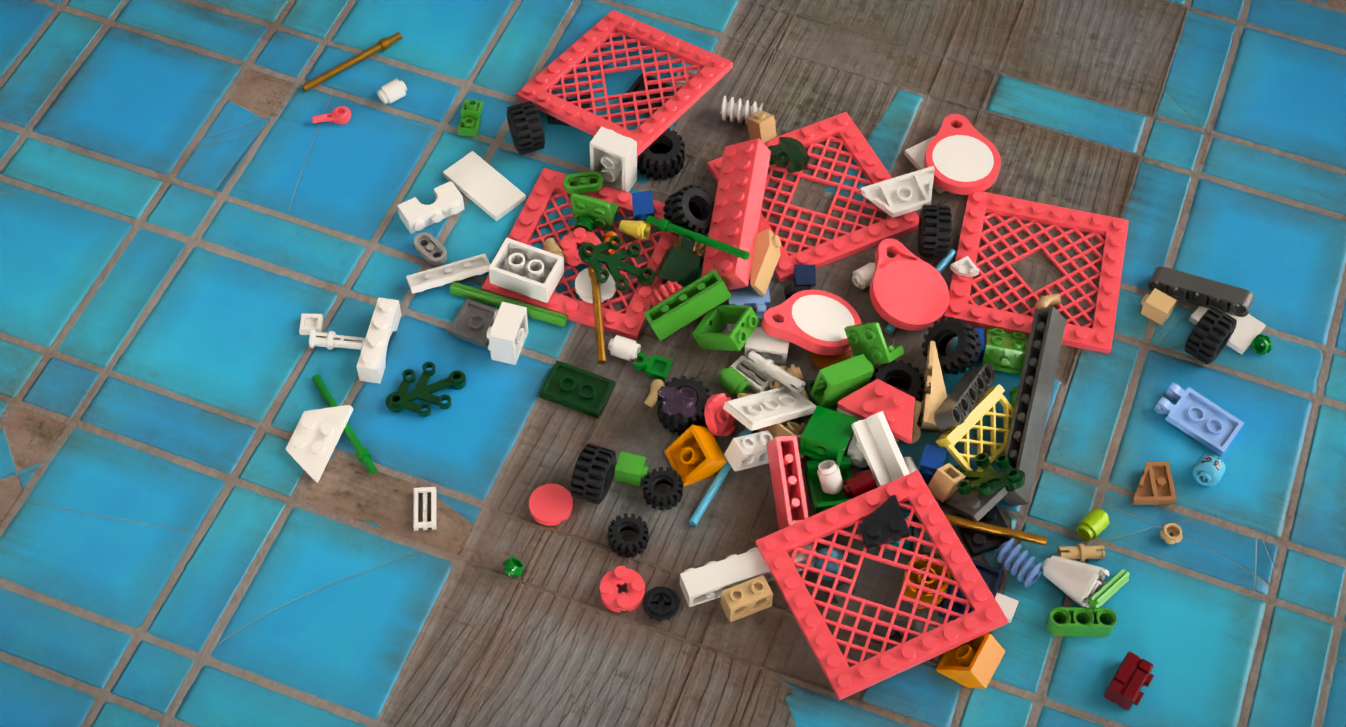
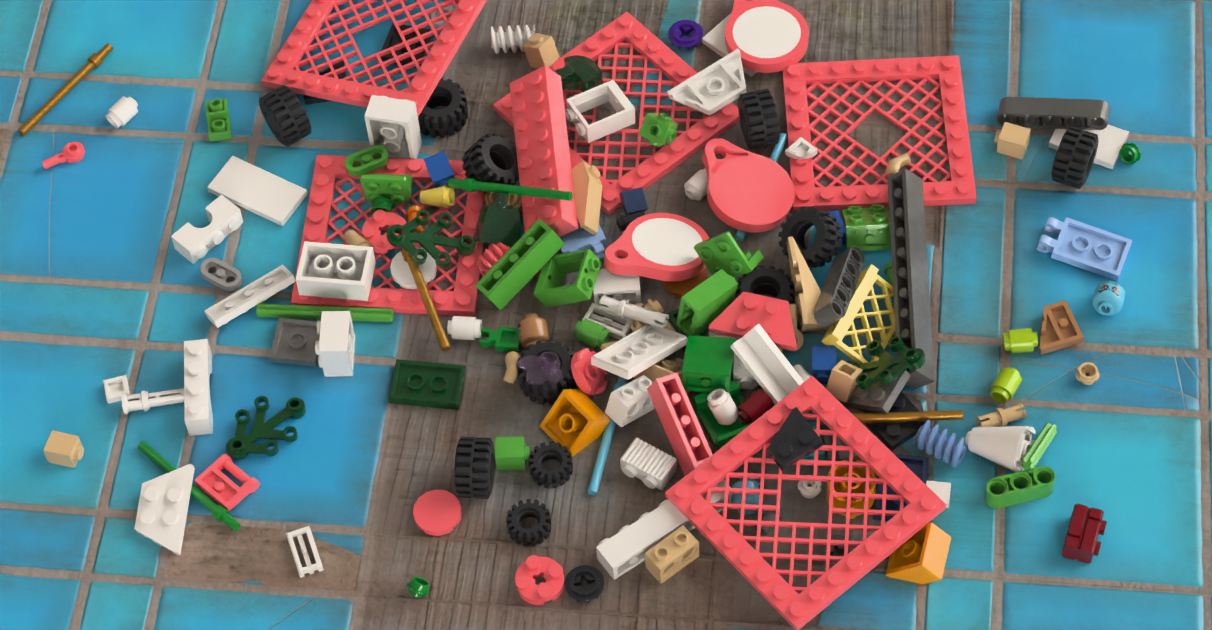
camera: 10 degrees left, 0 degrees up
none -> tan brick [43,430,84,468]
none -> coral plate [195,454,260,512]
none -> medium nougat head [517,314,549,350]
none -> white window [565,80,635,143]
none -> white brick [620,437,677,491]
none -> bright green brick [638,113,678,147]
none -> dark purple gear [668,20,703,50]
none -> white plate [798,475,822,499]
none -> lime brick [1003,328,1038,354]

